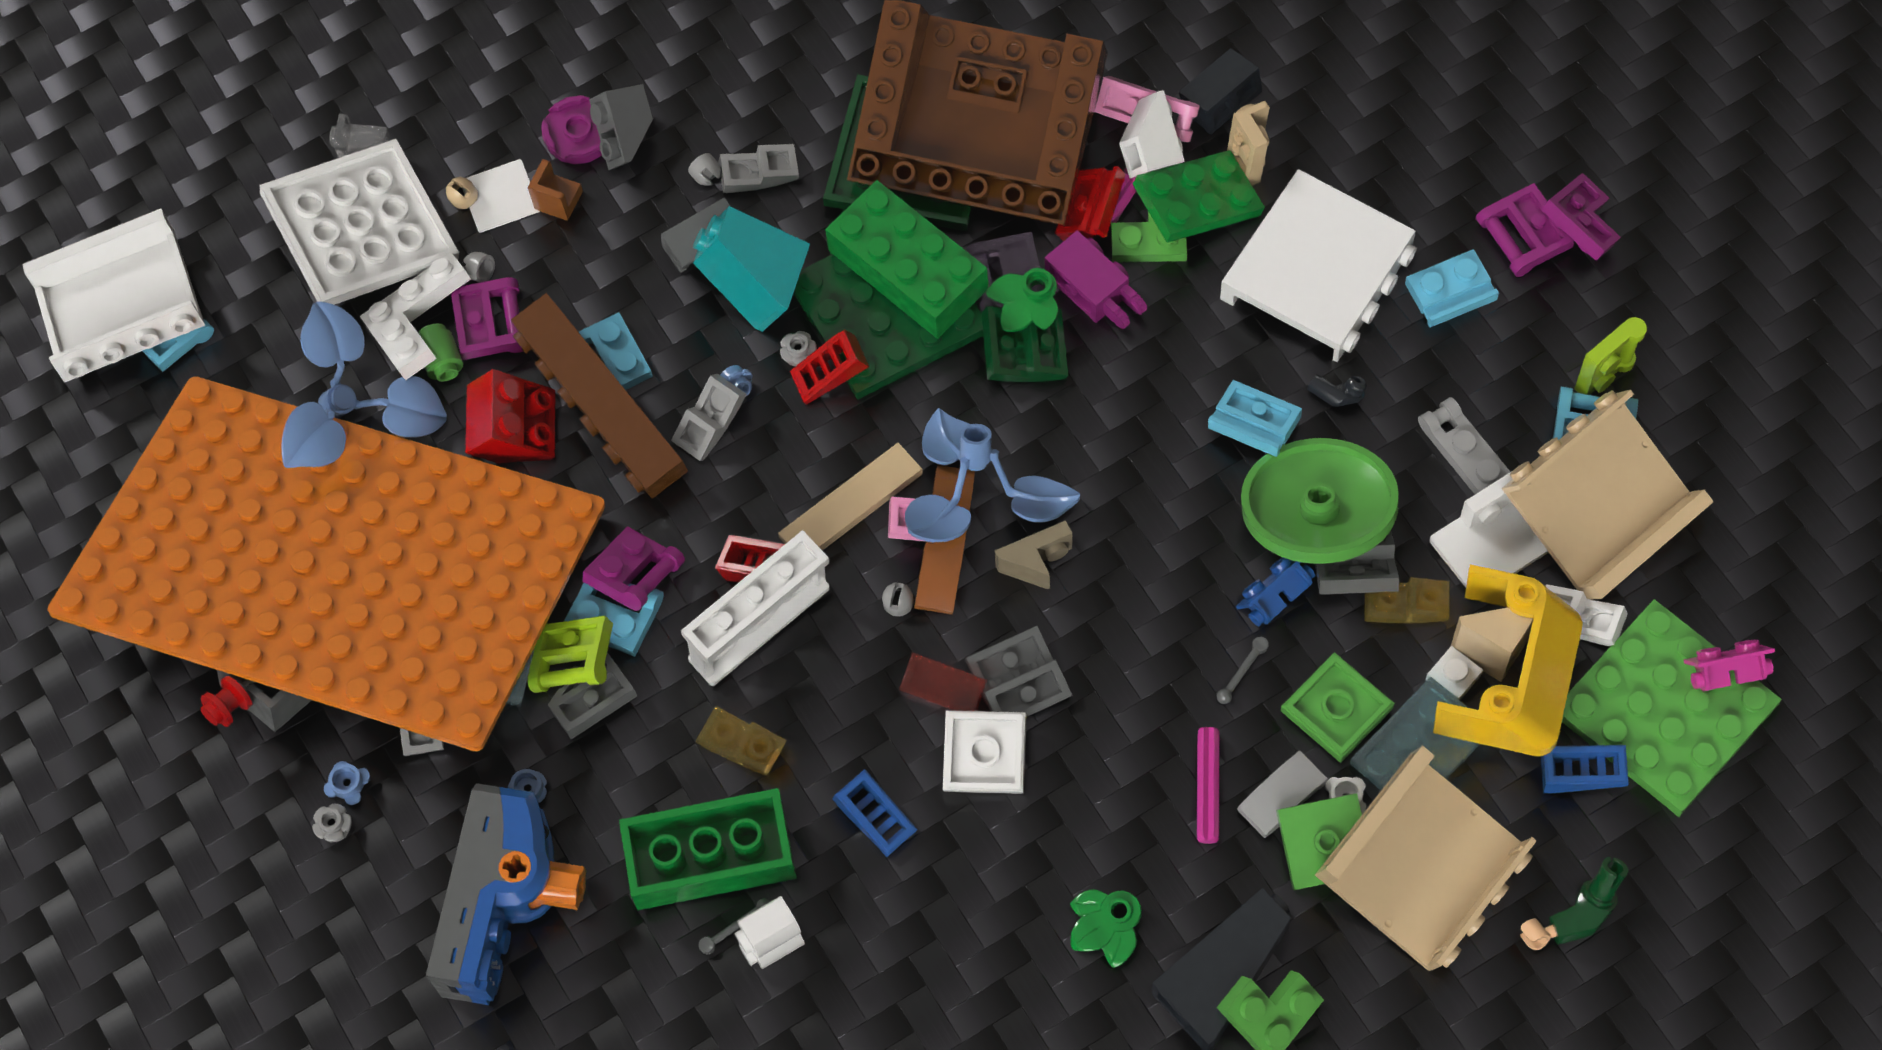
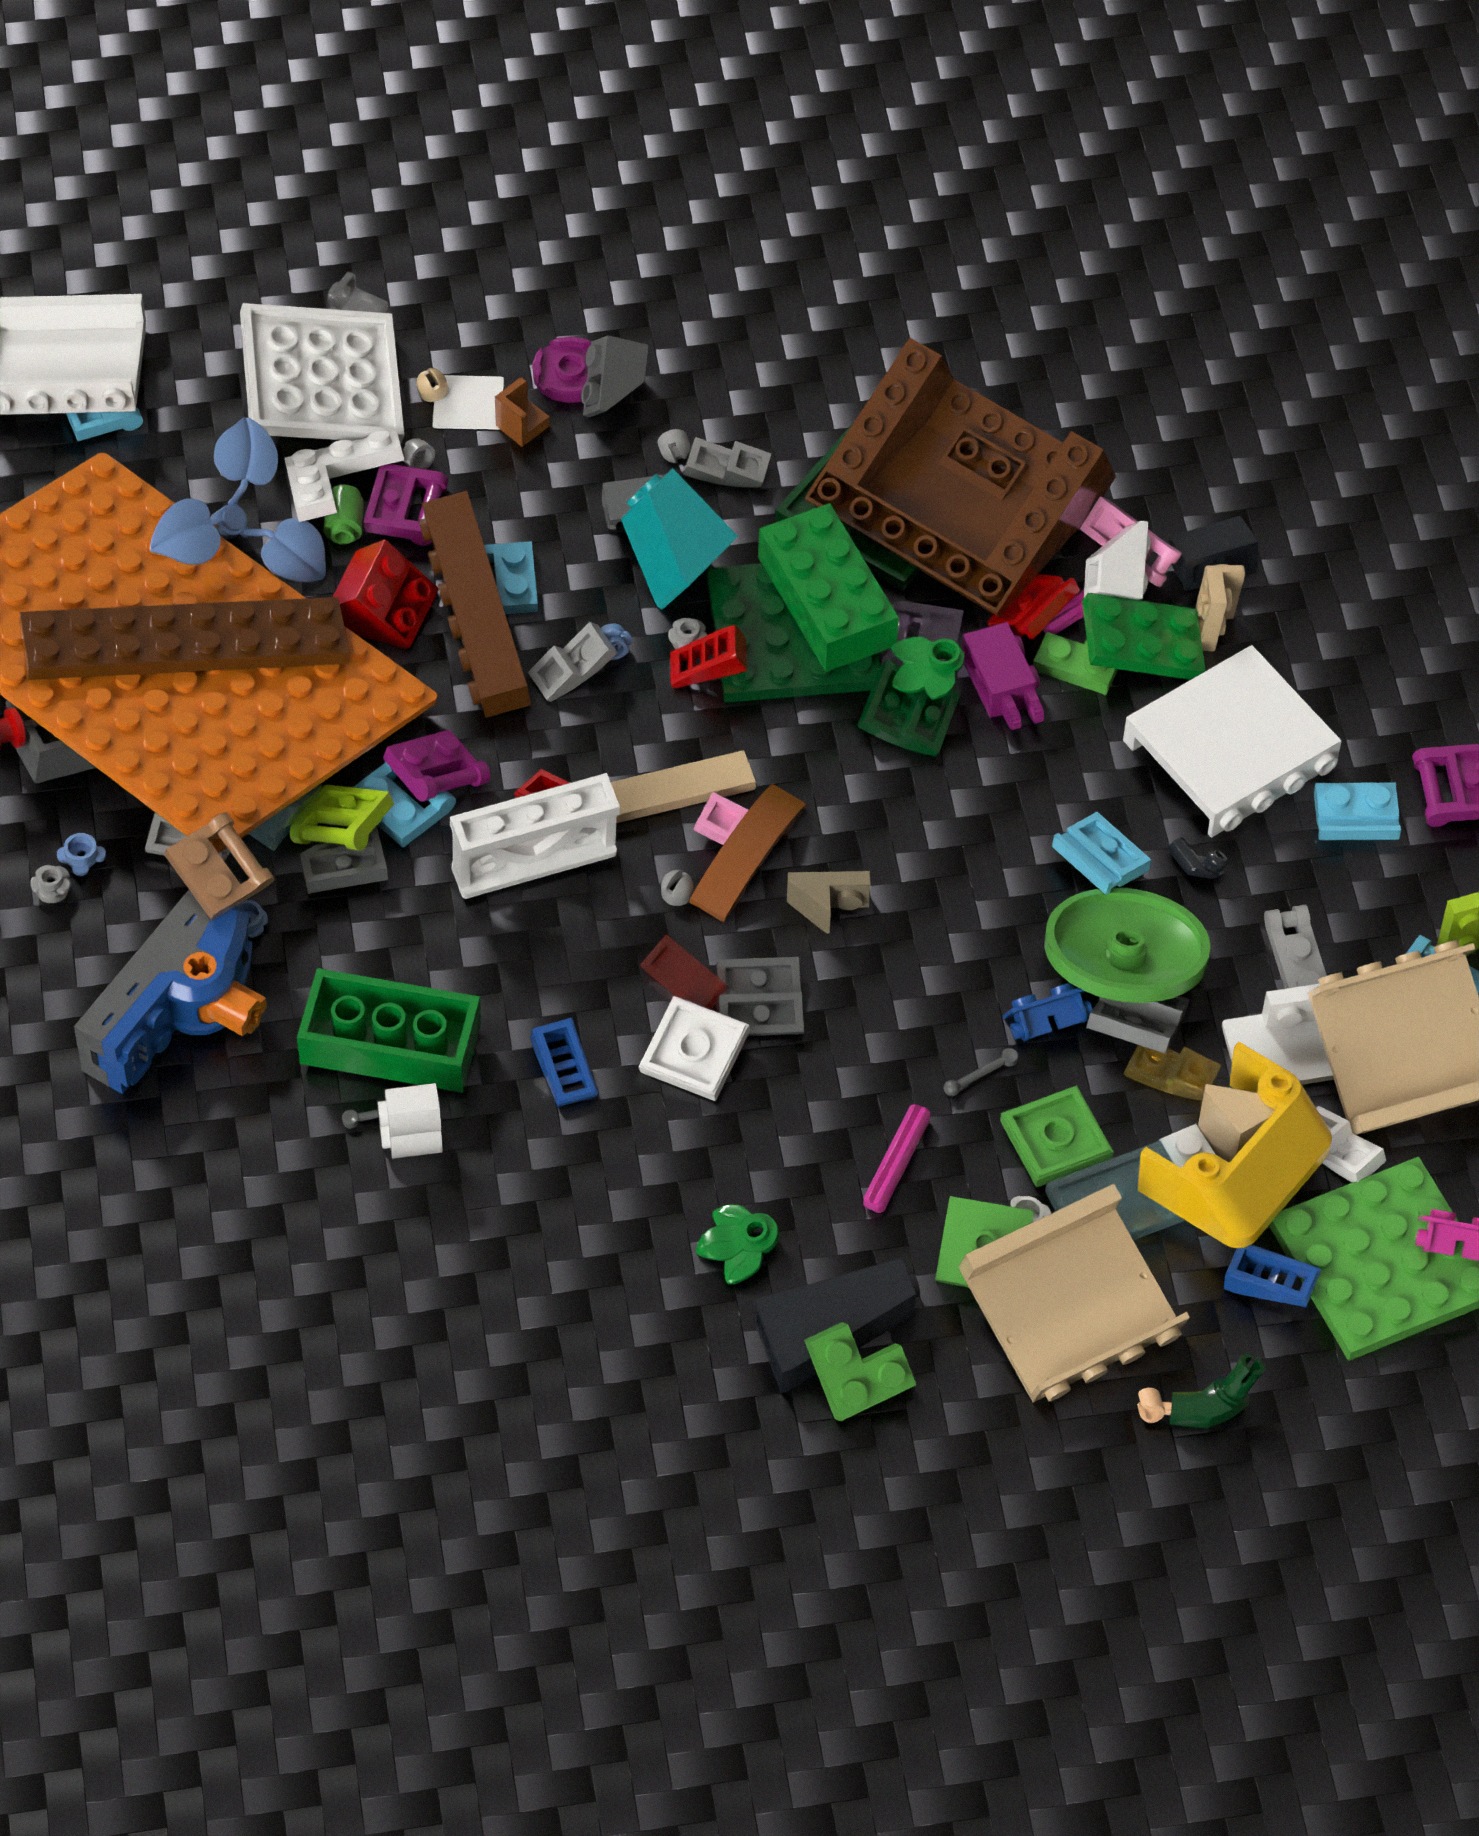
camera: 15 degrees right, 10 degrees down
clear yellow slope [695,706,787,776] -> none
medium blue plant [905,408,1080,542] -> none
light grey slope [1237,750,1328,838] -> none
none -> reddish brown plate [19,597,350,680]
none -> medium nougat plate [165,812,275,921]

